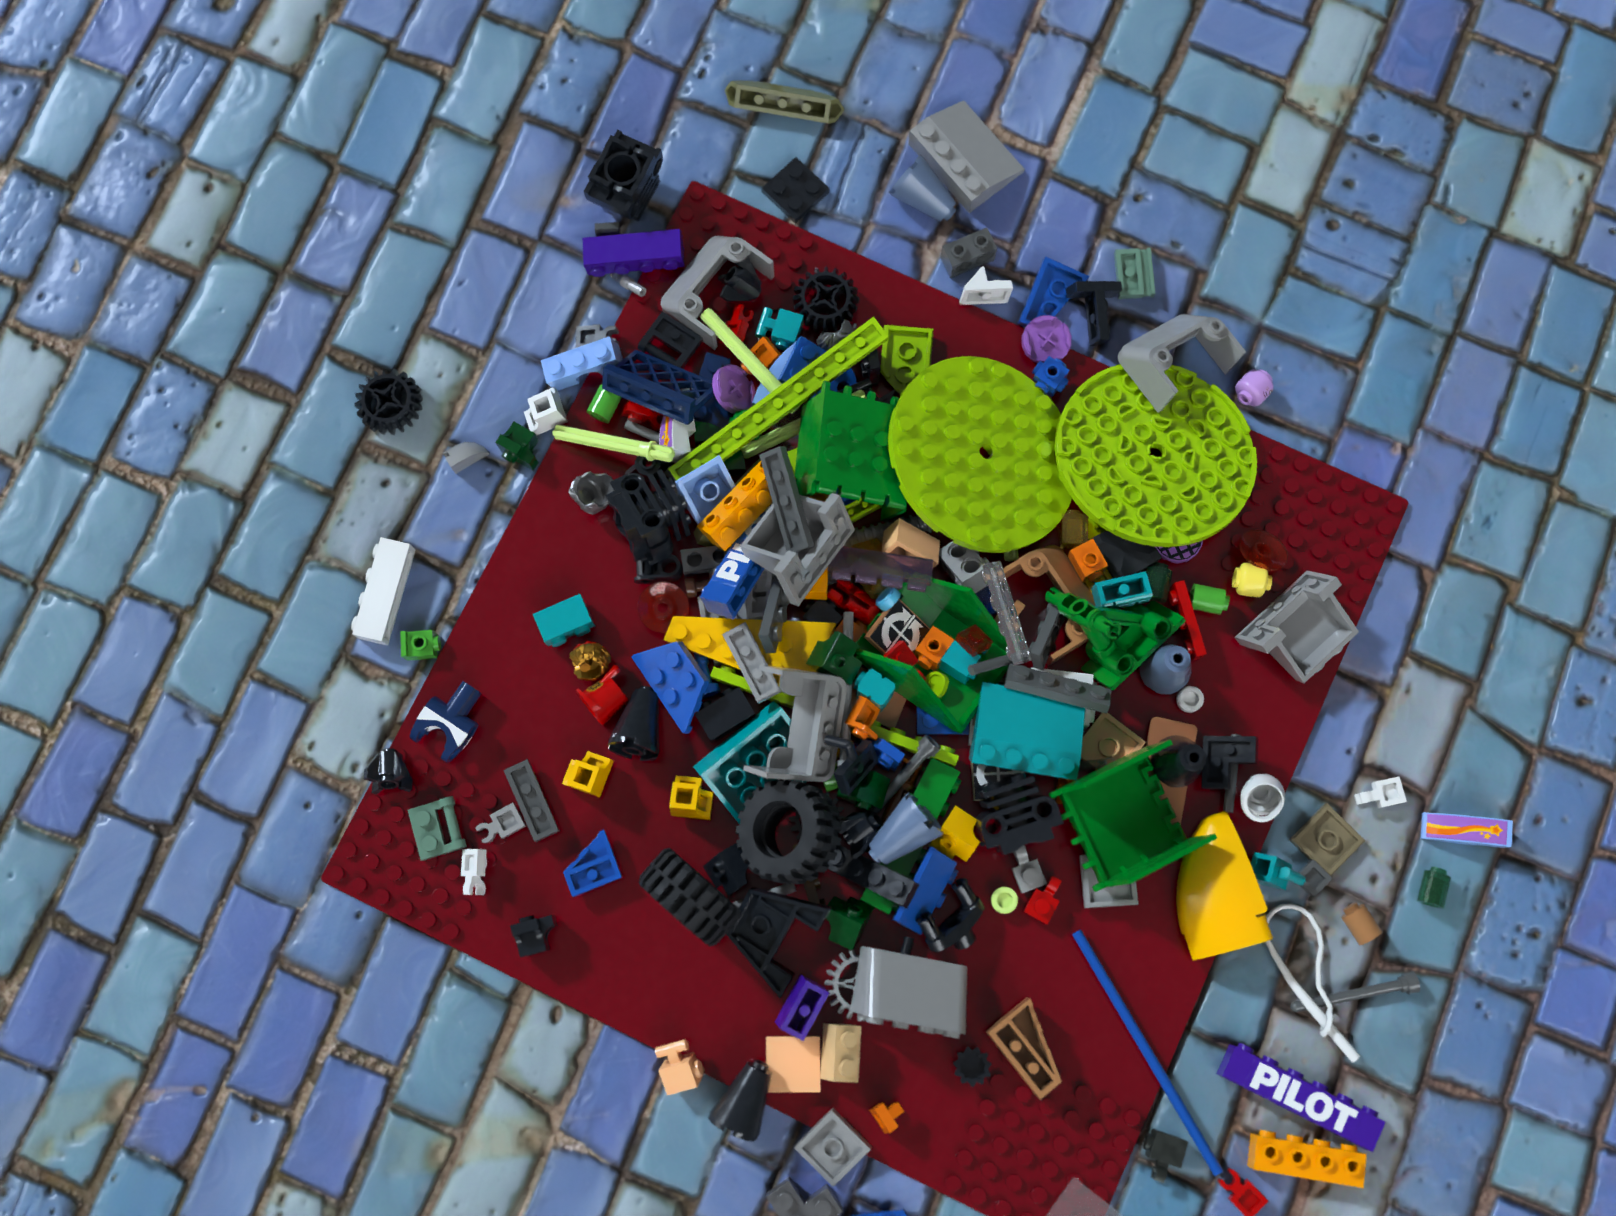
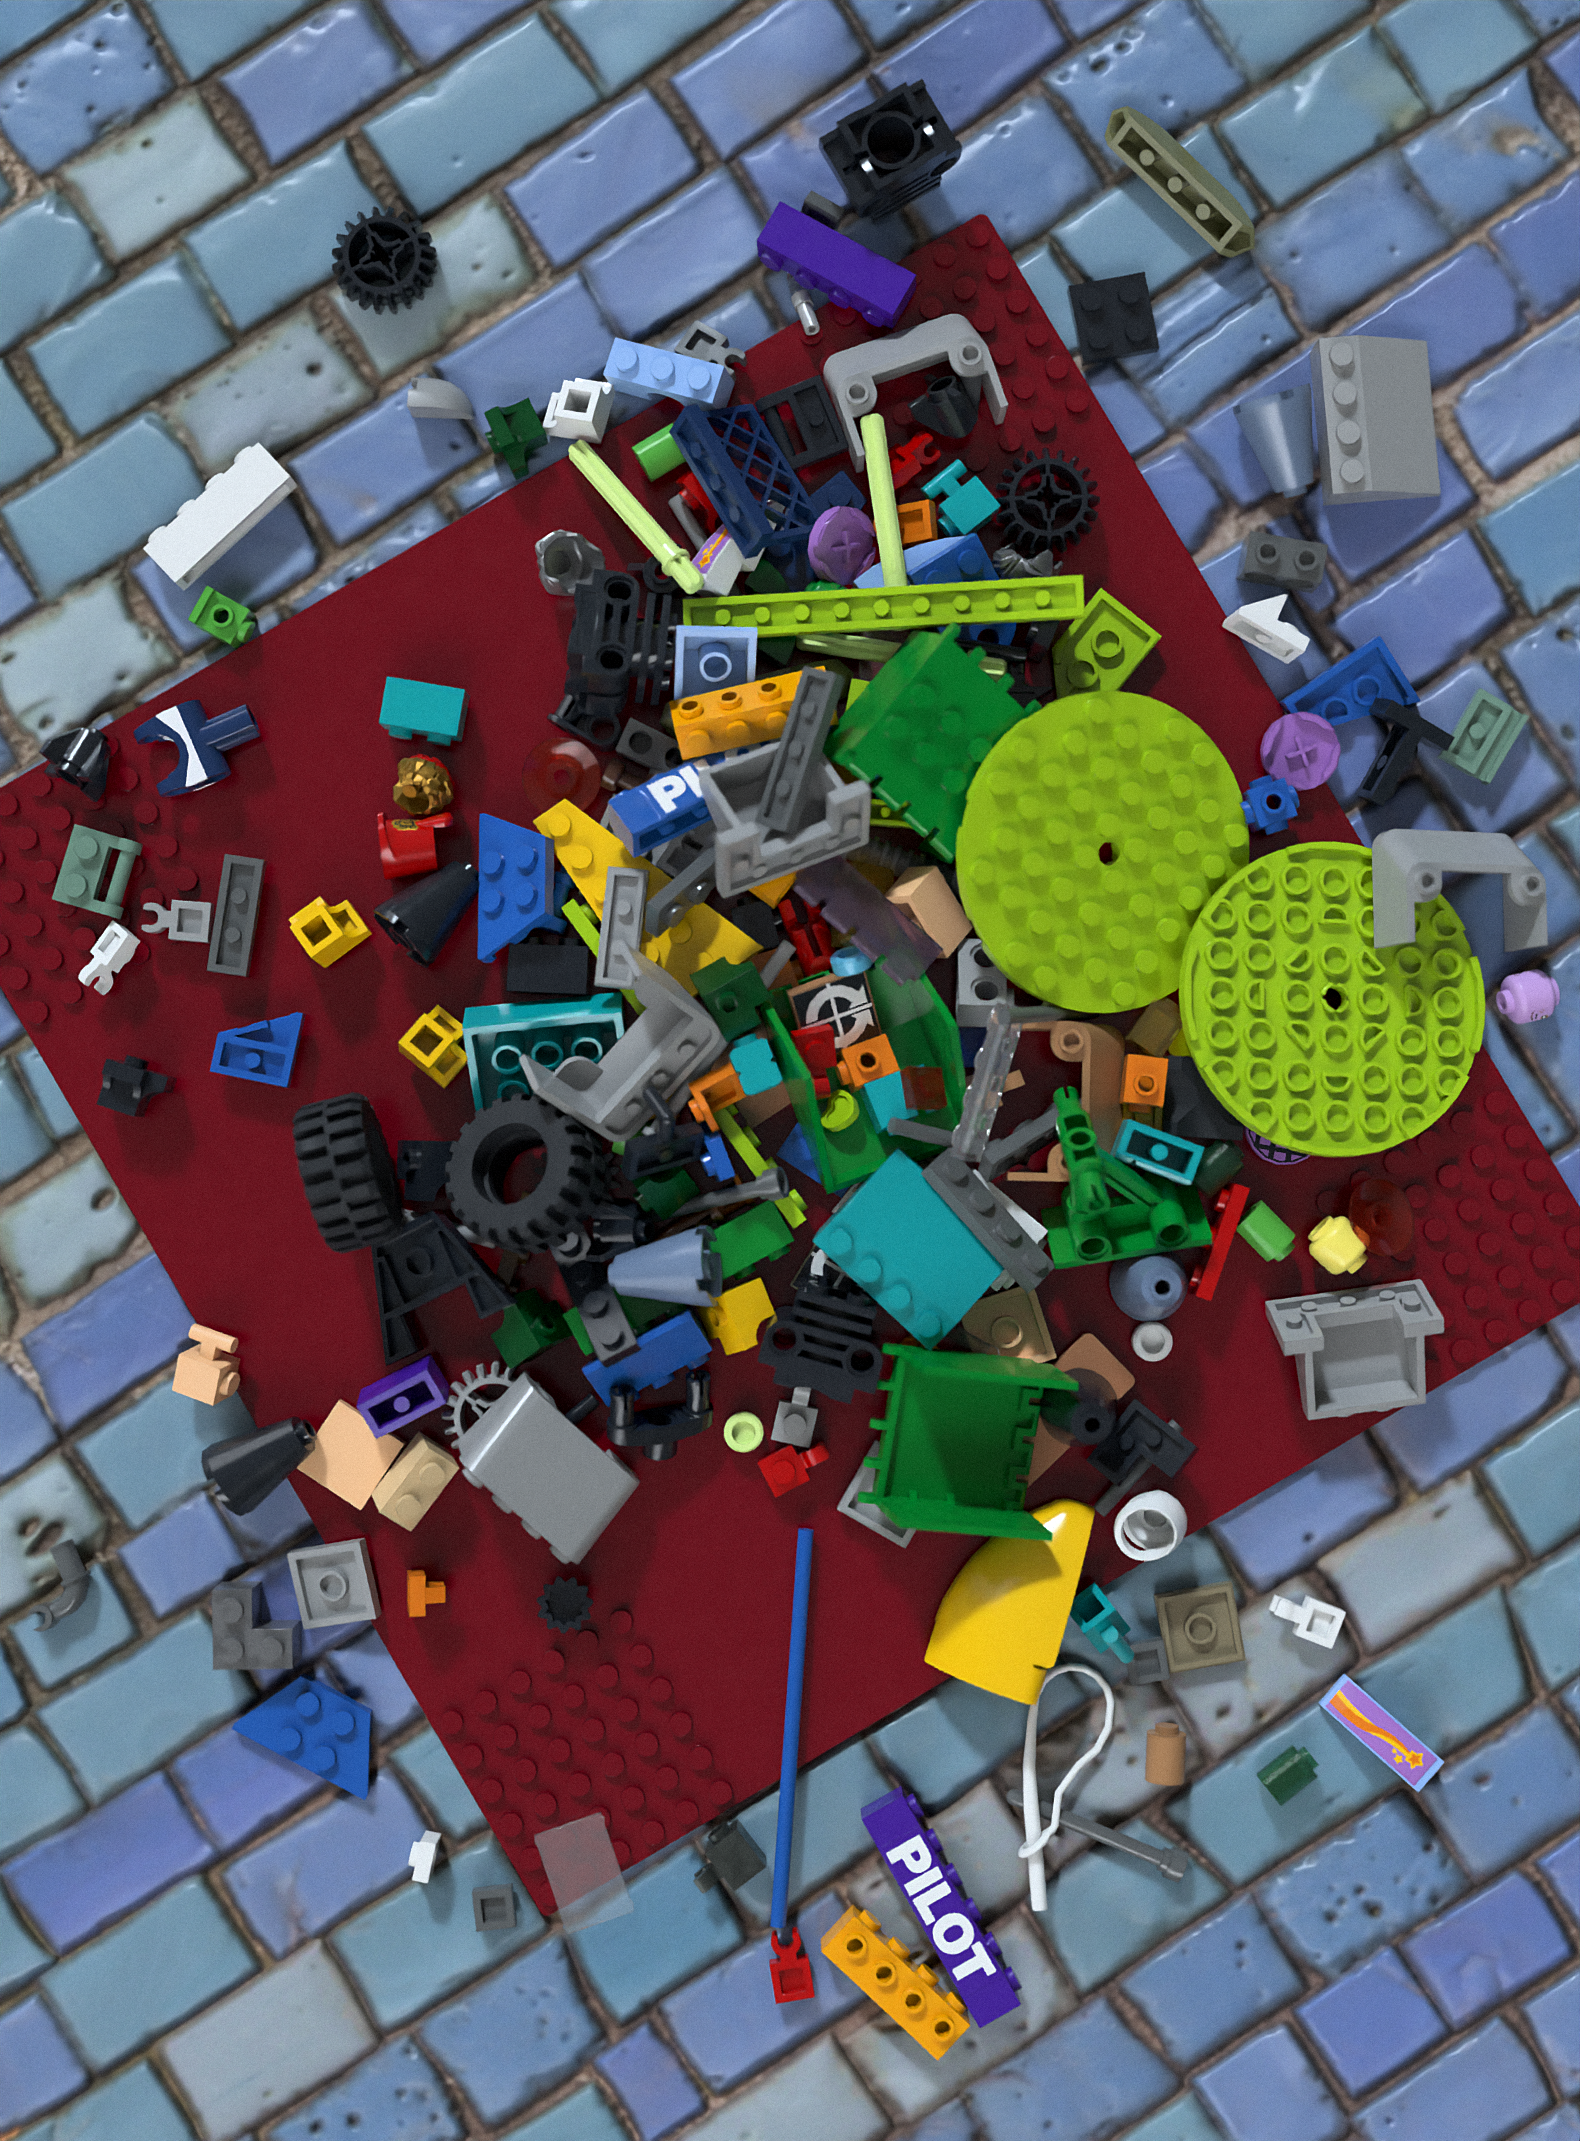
camera: 30 degrees right, 10 degrees up
medium nougat wedge [985,997,1061,1100] -> none
none -> dark grey bar [997,1005,1101,1025]

